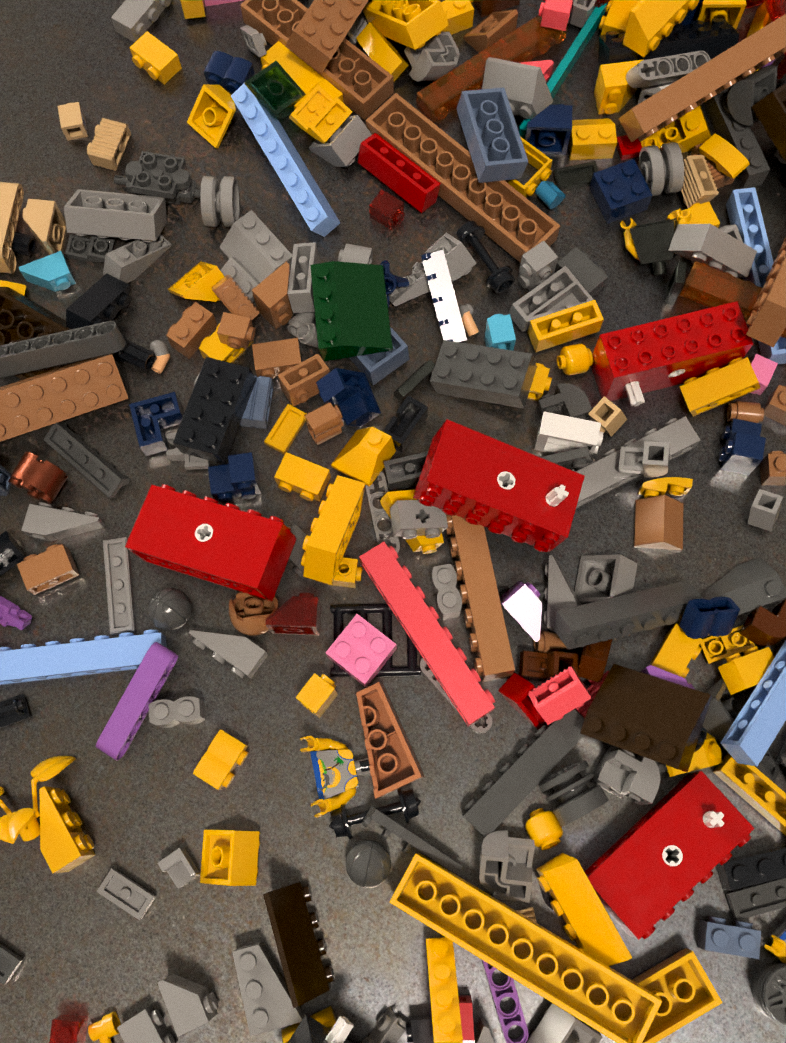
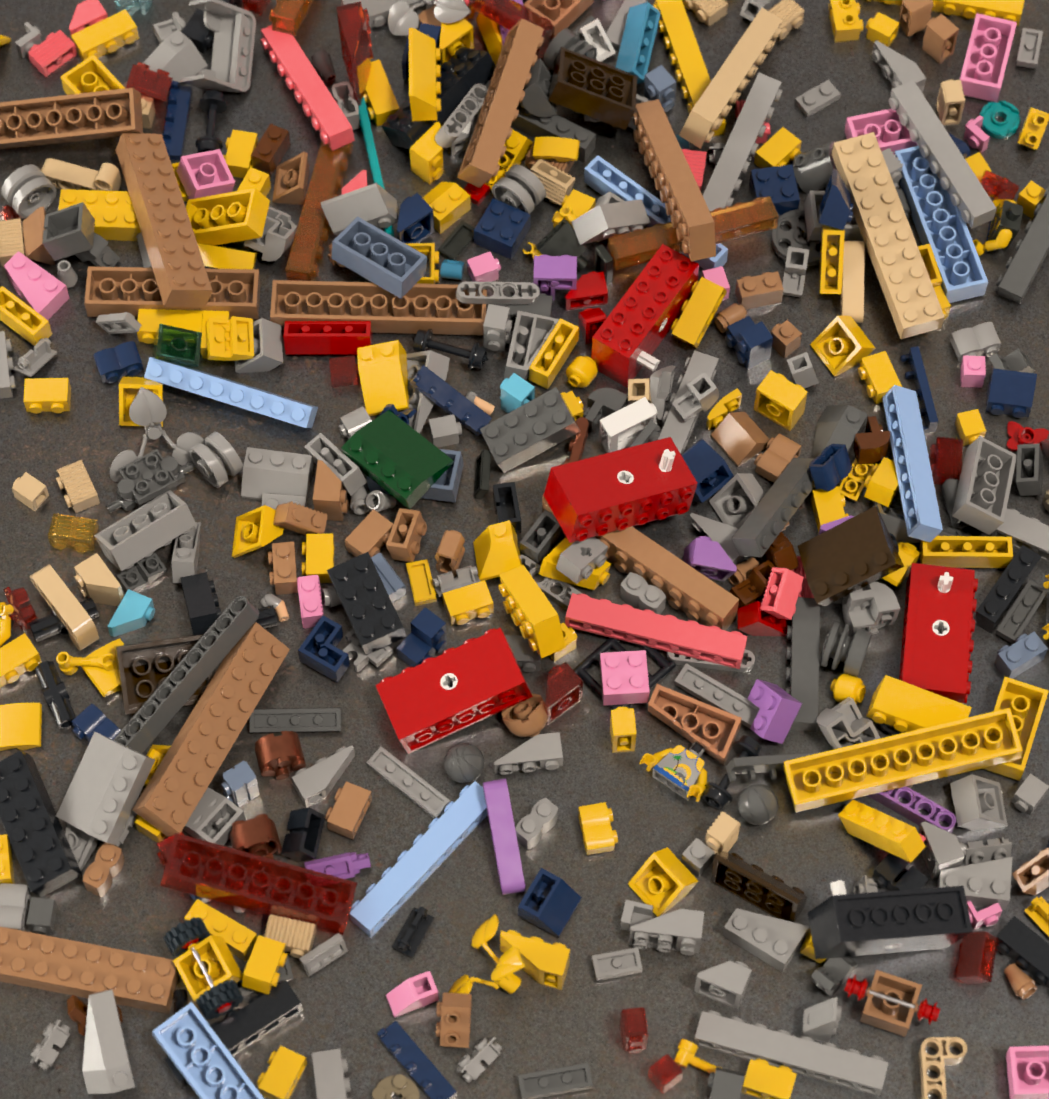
camera: 45 degrees left, 10 degrees down
medium nougat brick [217,312,255,349] -> none
dark blue brick [316,368,381,427] -> none
none -> light grey hinge [14,338,57,377]
none -> clear yellow brick [48,513,99,553]
none -> light grey plant [110,387,205,482]
none -> bright pink brick [297,575,324,629]
none -> yellow slope [357,340,409,416]
none -> light grey brick [429,414,462,448]
none -> light grey hinge [433,565,481,597]
none -> light grey beam [456,281,540,305]
none -> bright pink brick [467,251,501,282]
none -> dark blue slope [518,868,582,938]
none -> medium lavender brick [534,255,577,300]
none -> copper plate [564,417,589,464]
none -> red slope [565,271,608,310]
none -> red slope [578,307,607,345]
none -> clear red brick [620,1007,648,1053]
none -> light grey slope [629,909,704,955]
none -> light grey brick [650,365,676,420]
none -> light grey plate [674,663,760,728]
none -> dark blue slope [681,439,734,503]
none -> light grey brick [681,838,715,878]
none -> tan brick [705,812,741,857]
none -> medium lavender brick [747,679,802,744]
none -> yellow brick [754,370,808,431]
none -> medium nougat brick [754,433,802,483]

